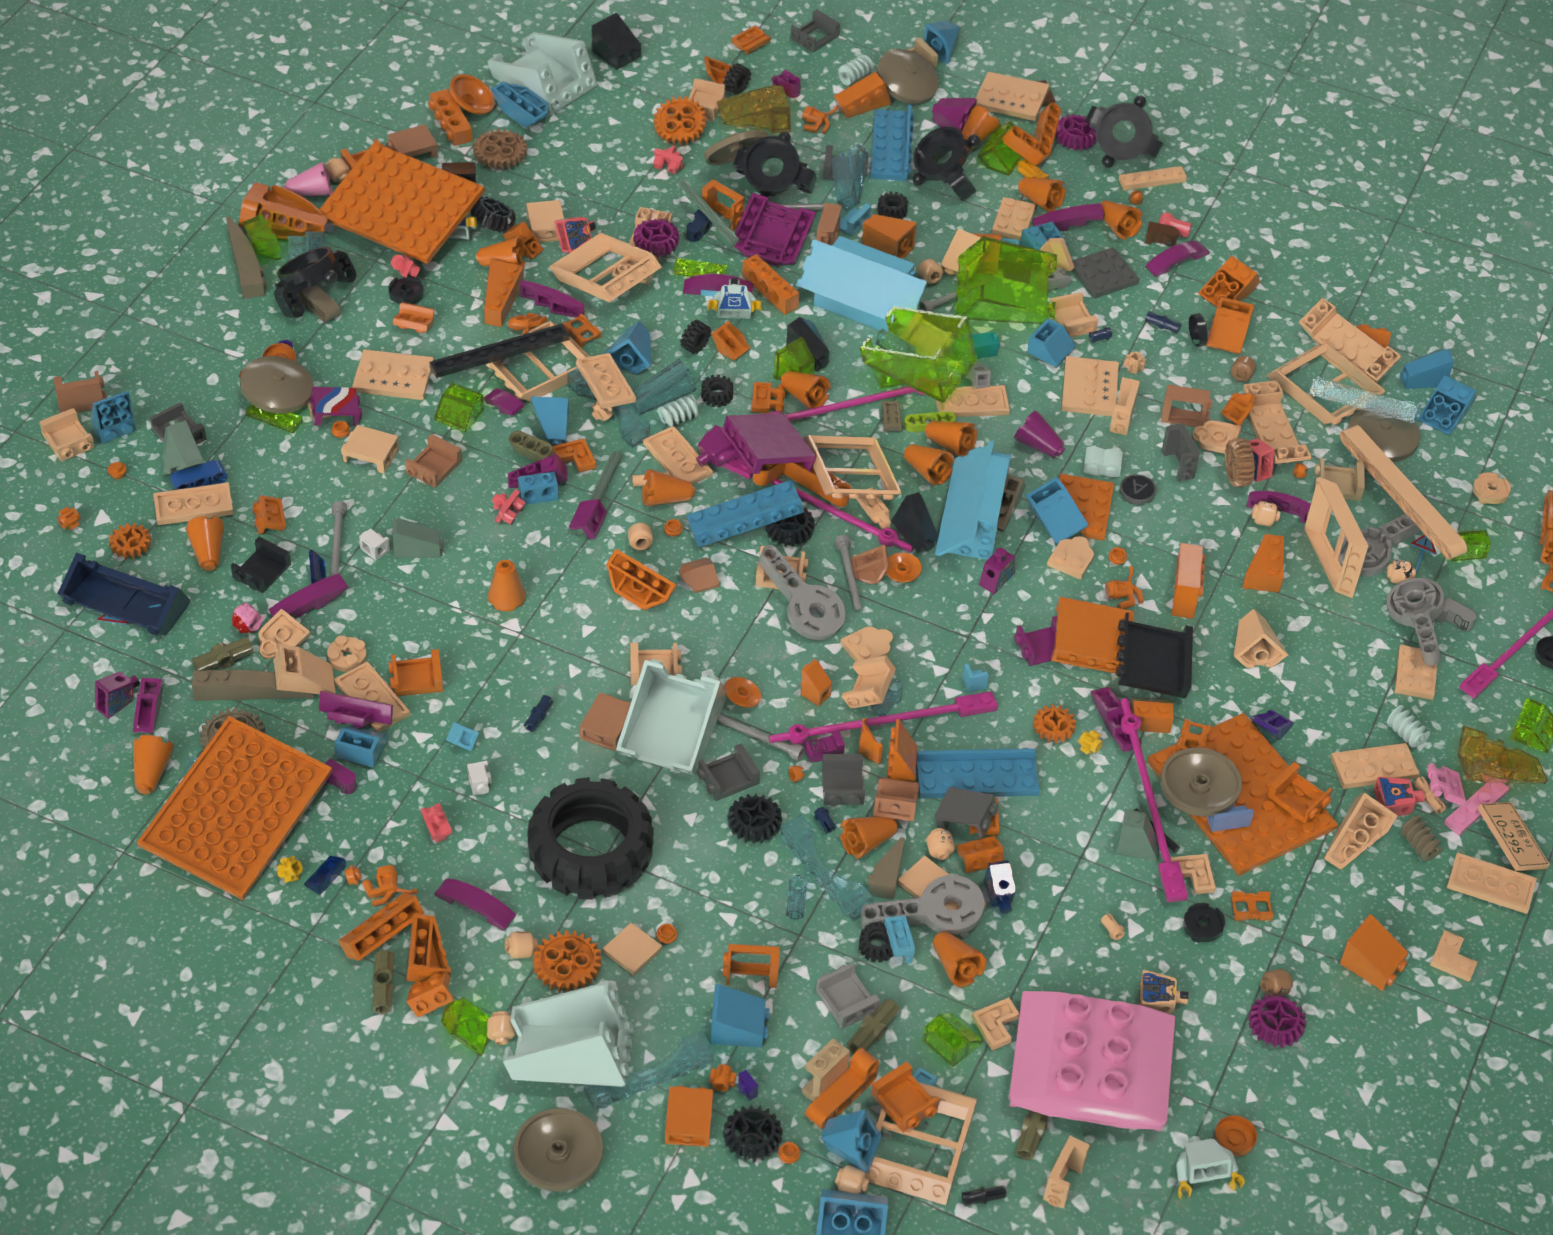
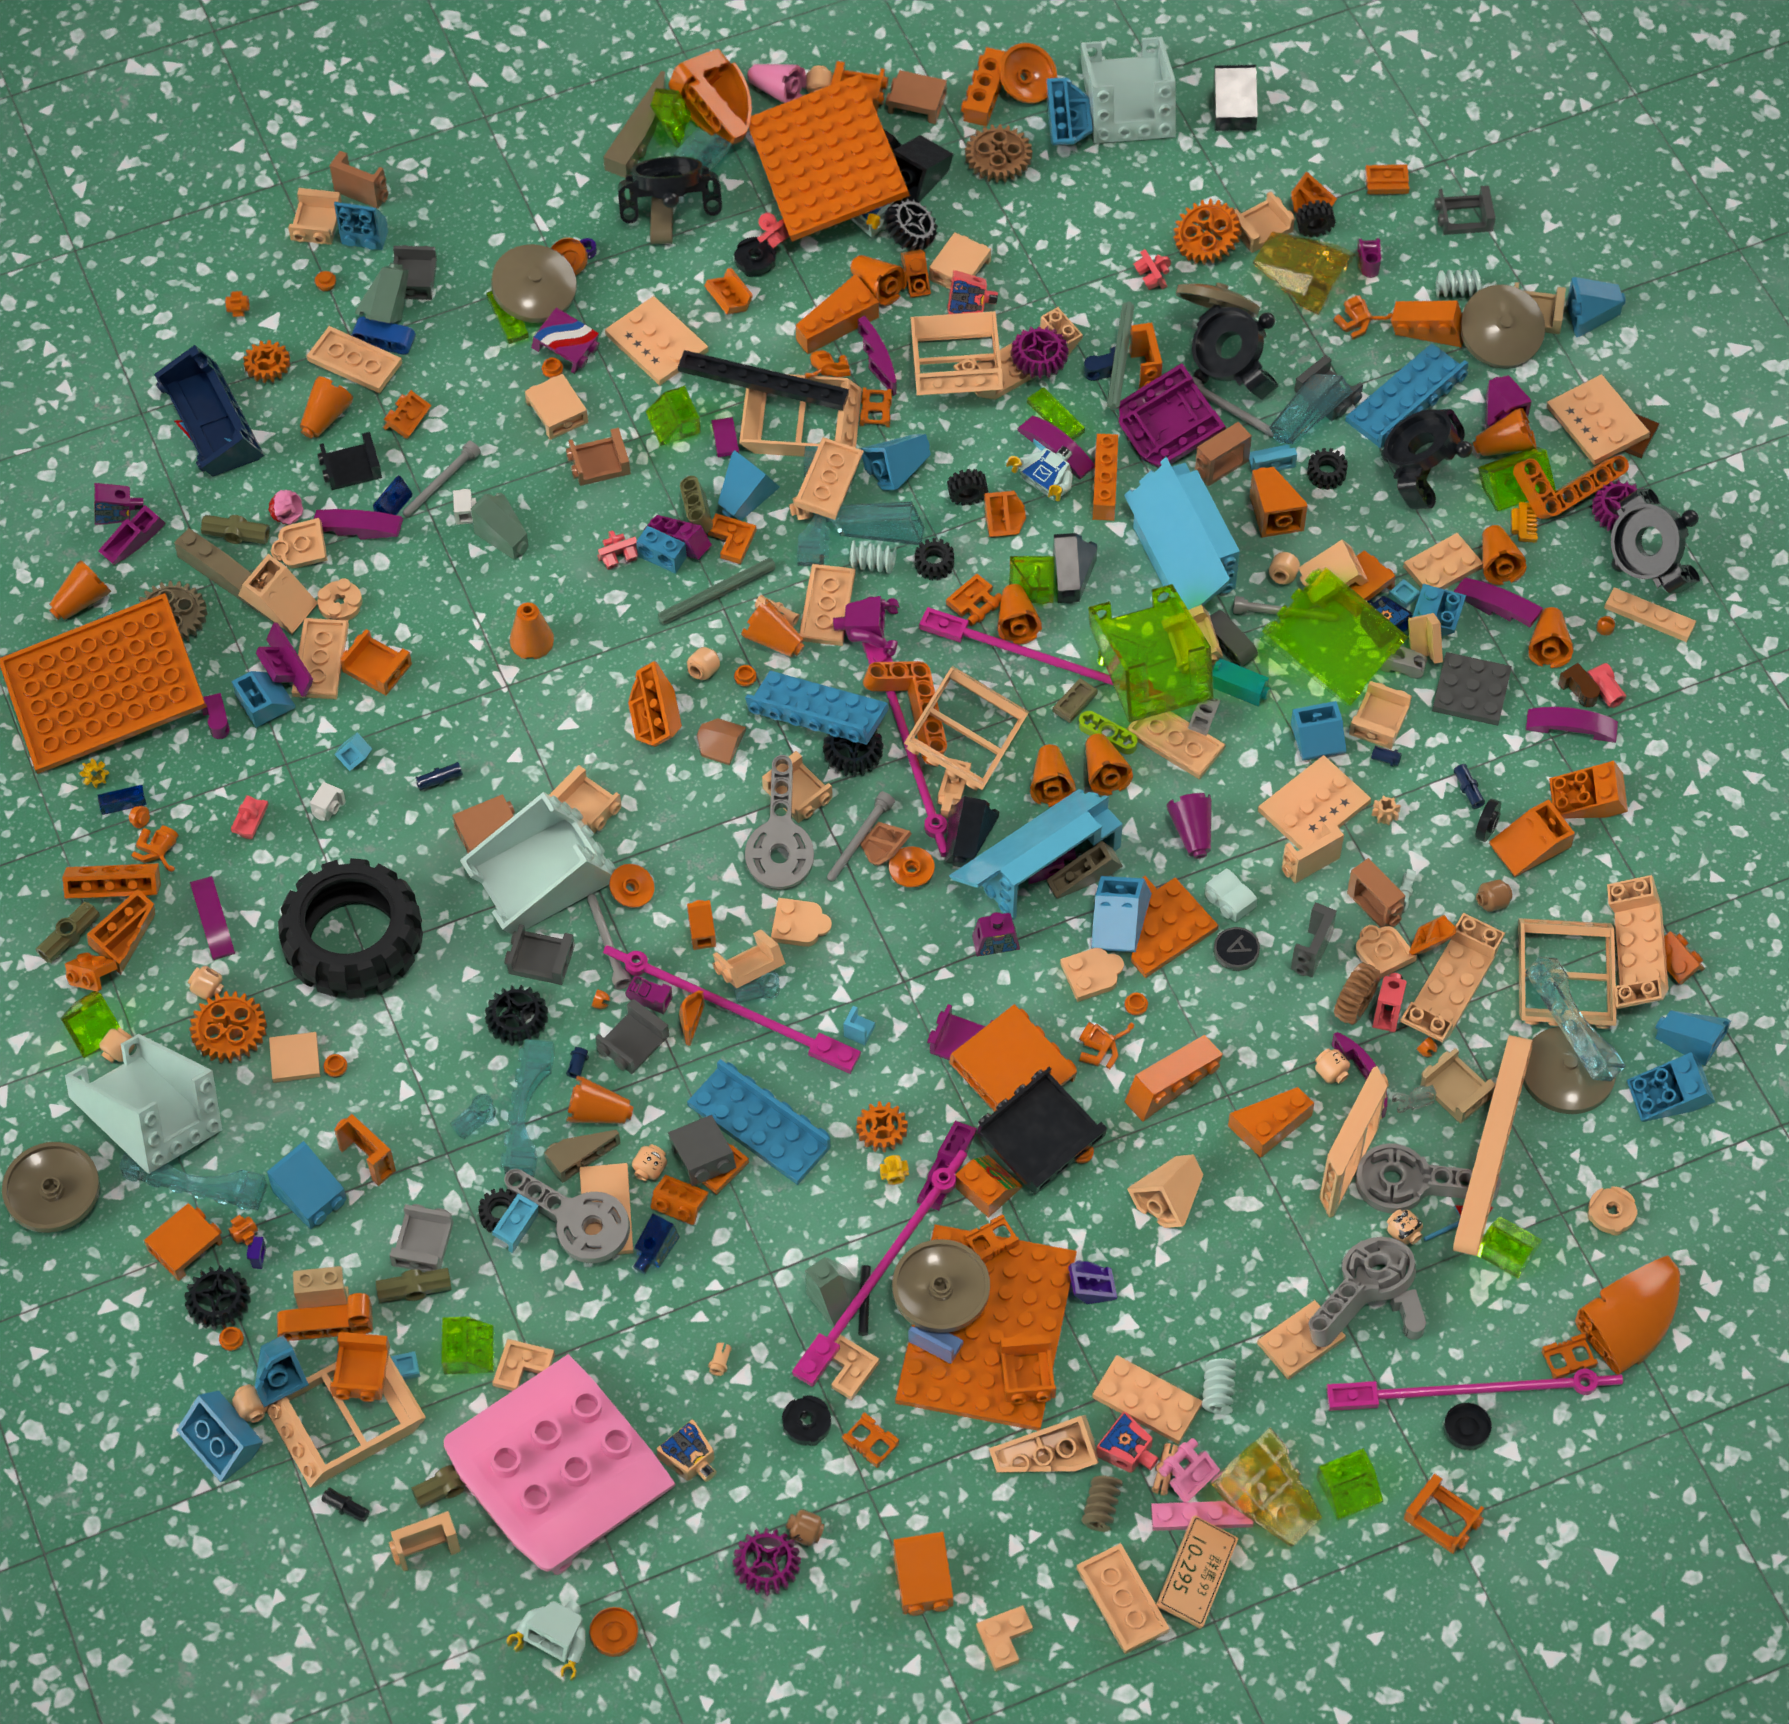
camera: 45 degrees right, 10 degrees up
magenta panel [569,499,607,539] -> none
magenta panel [722,413,816,474] -> none
nougat panel [873,777,919,821] -> none
clear light blue panel [876,329,916,362] -> none
orange slope [887,719,917,782] -> none
orange cone [933,931,987,987] -> none

